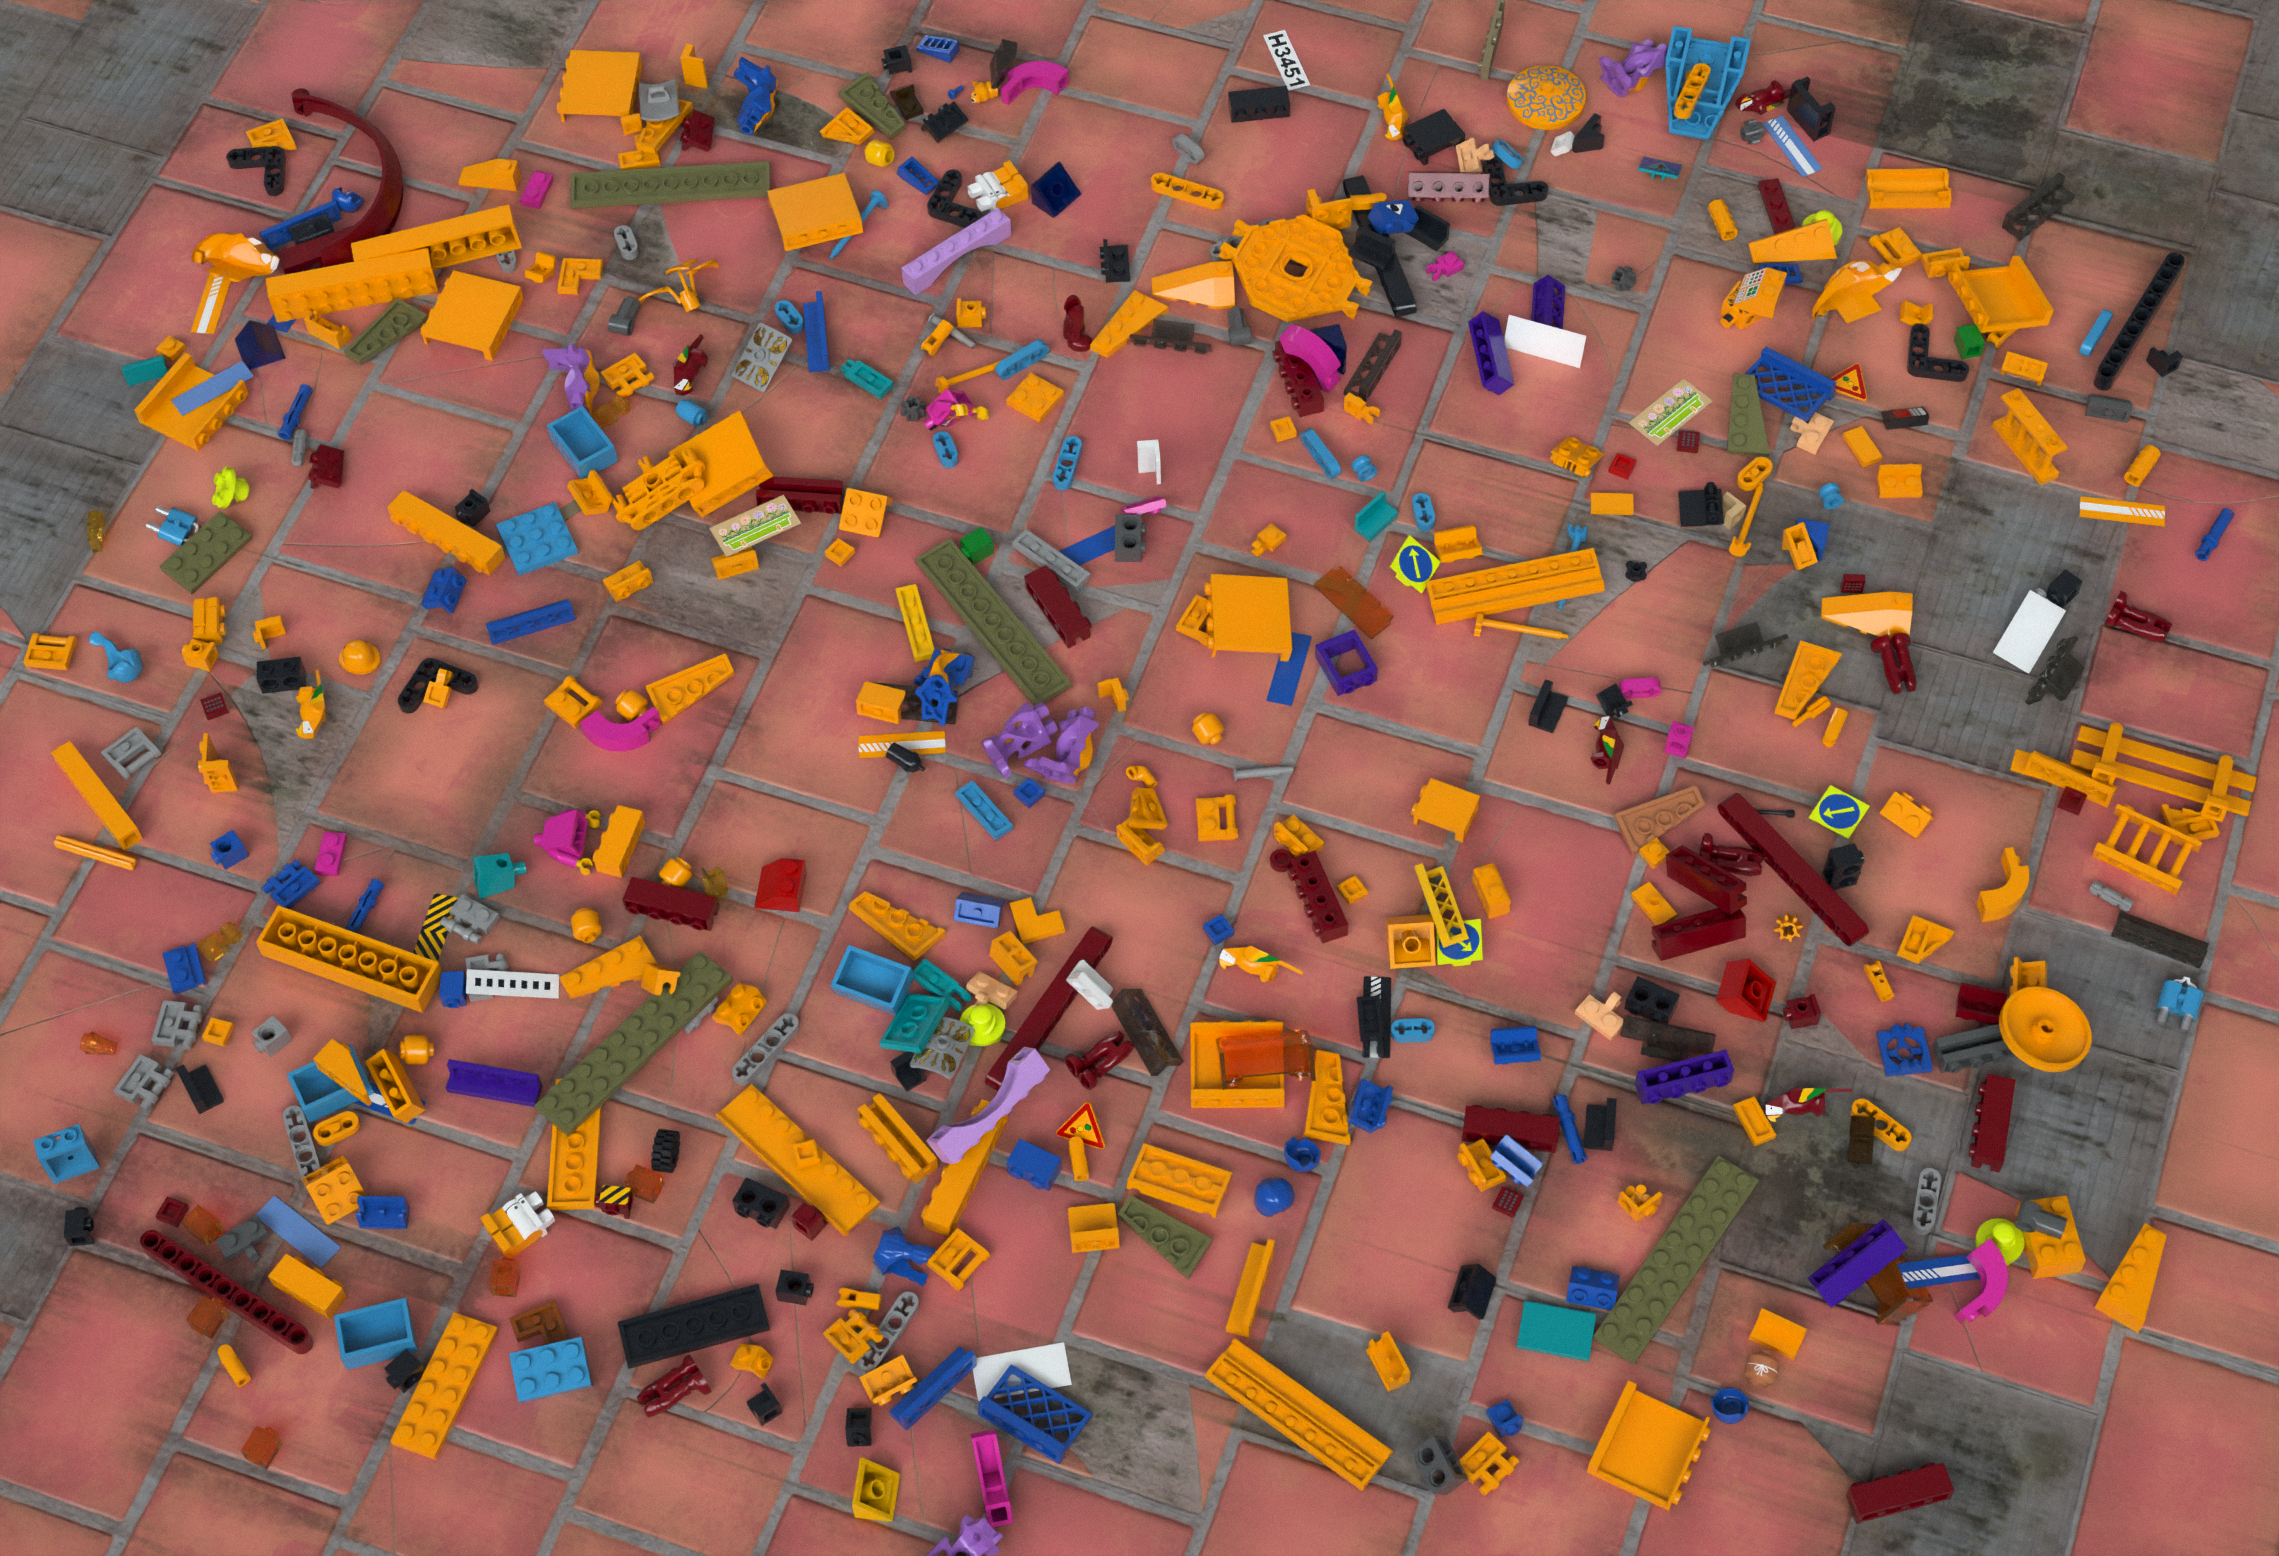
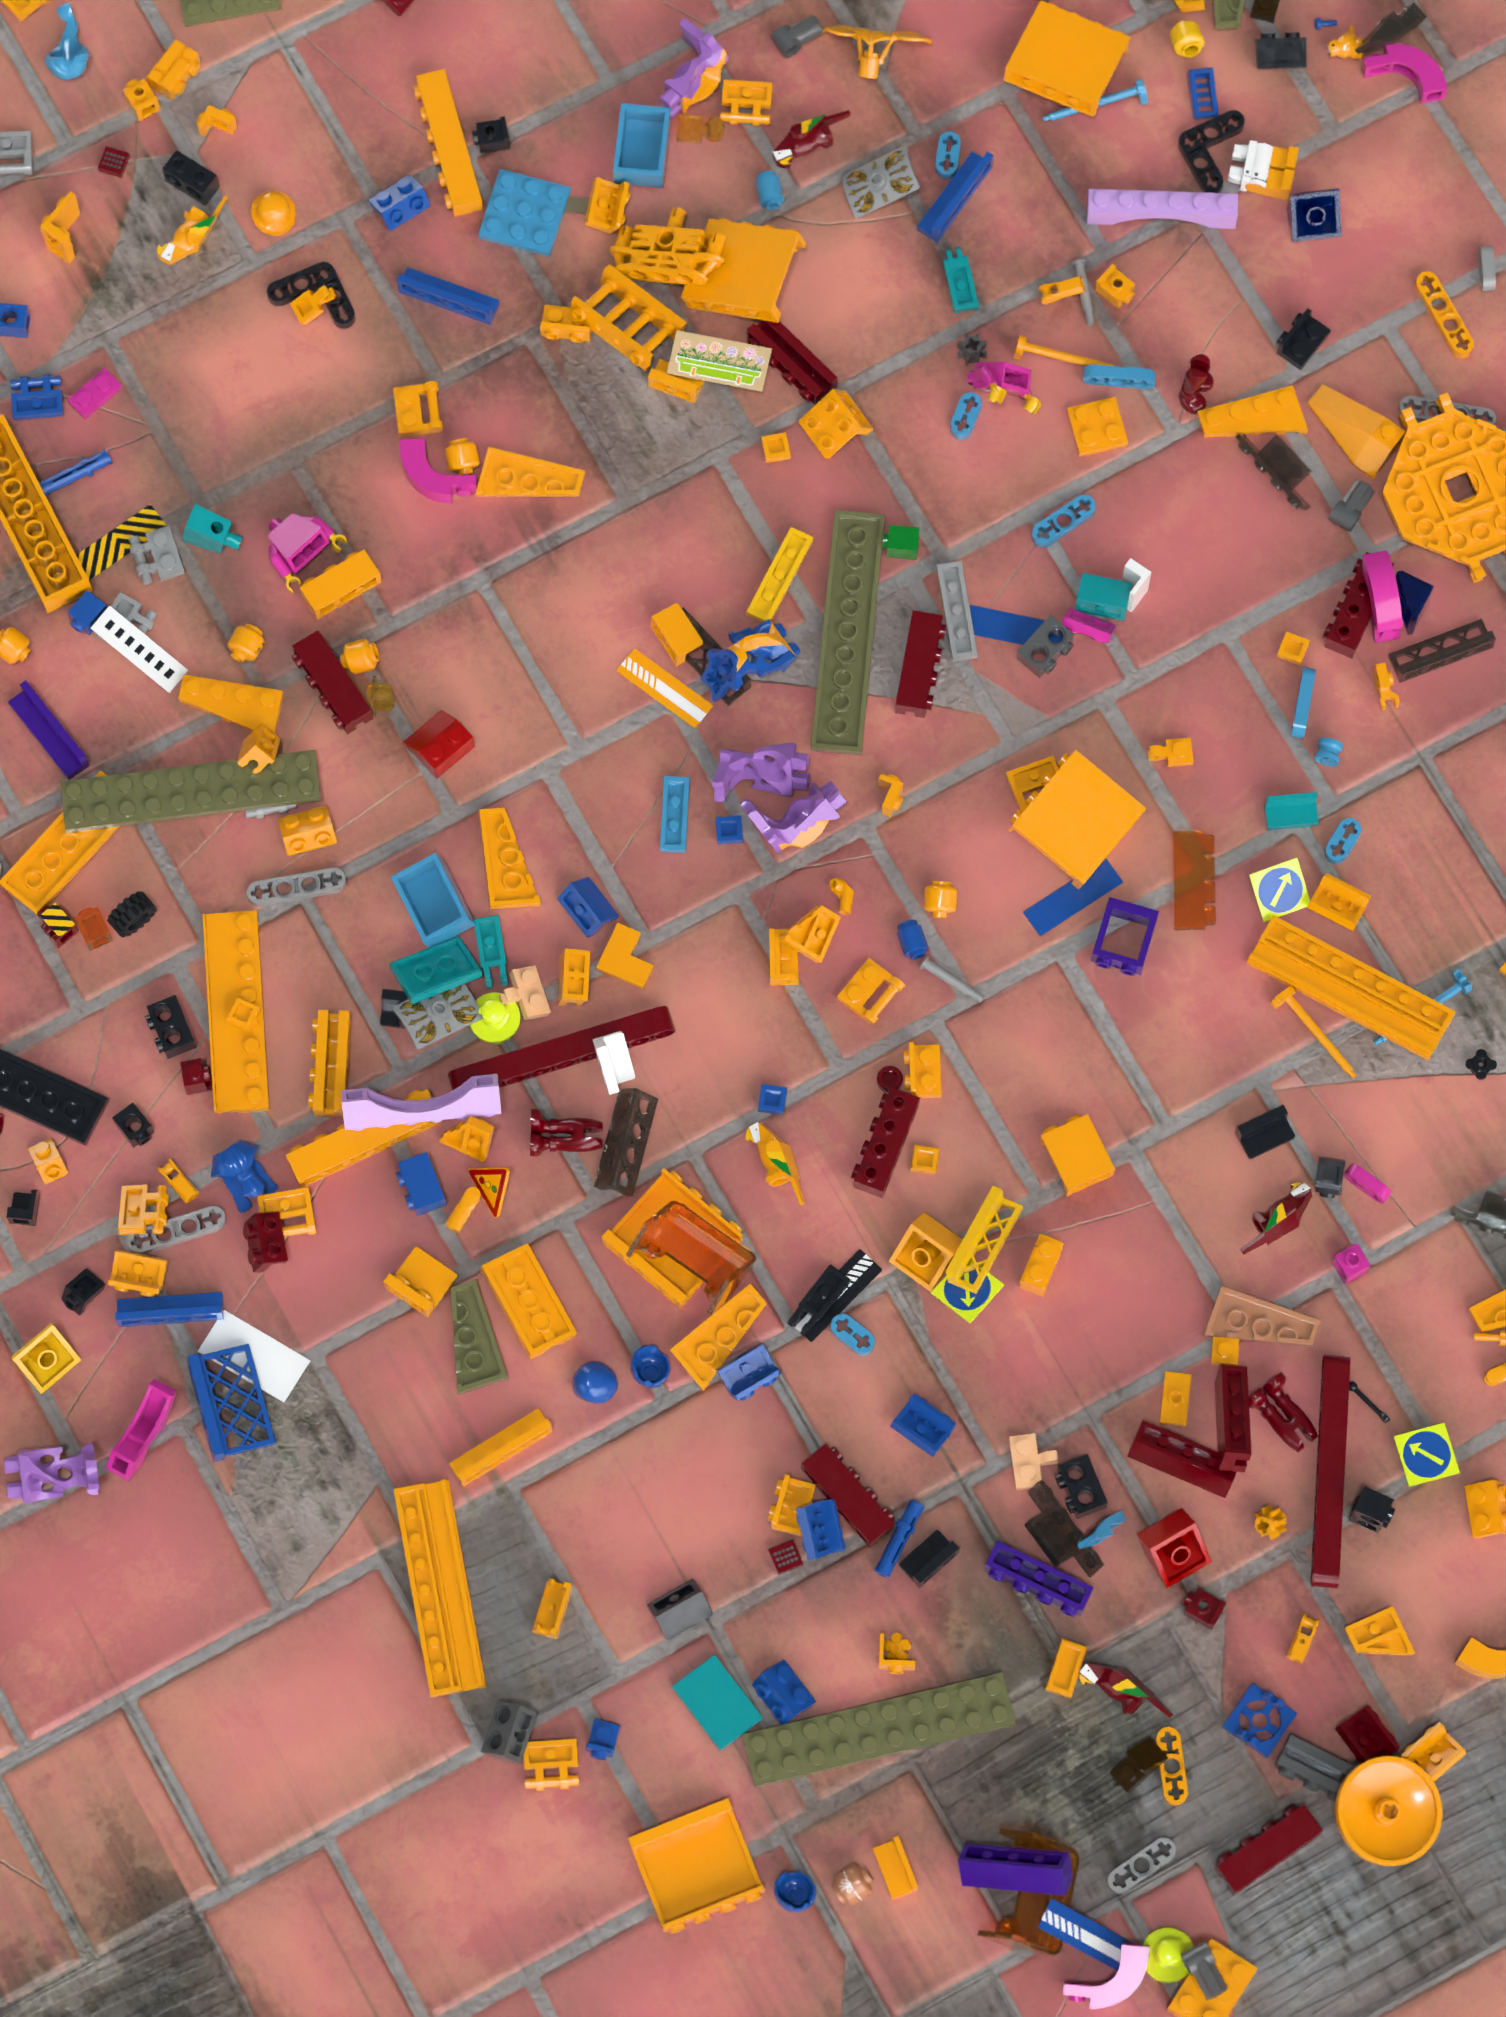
camera: 40 degrees right, 15 degrees up
black piece [886,742,926,773] -> none
none -> dark red bracket [243,1212,288,1273]
none -> light orange wing [439,1116,494,1163]
none -> light orange fence [569,264,687,371]
none -> blue brick [897,920,929,960]
none -> teal panel [1075,573,1132,621]
none -> dark azure slope [1077,1511,1126,1549]

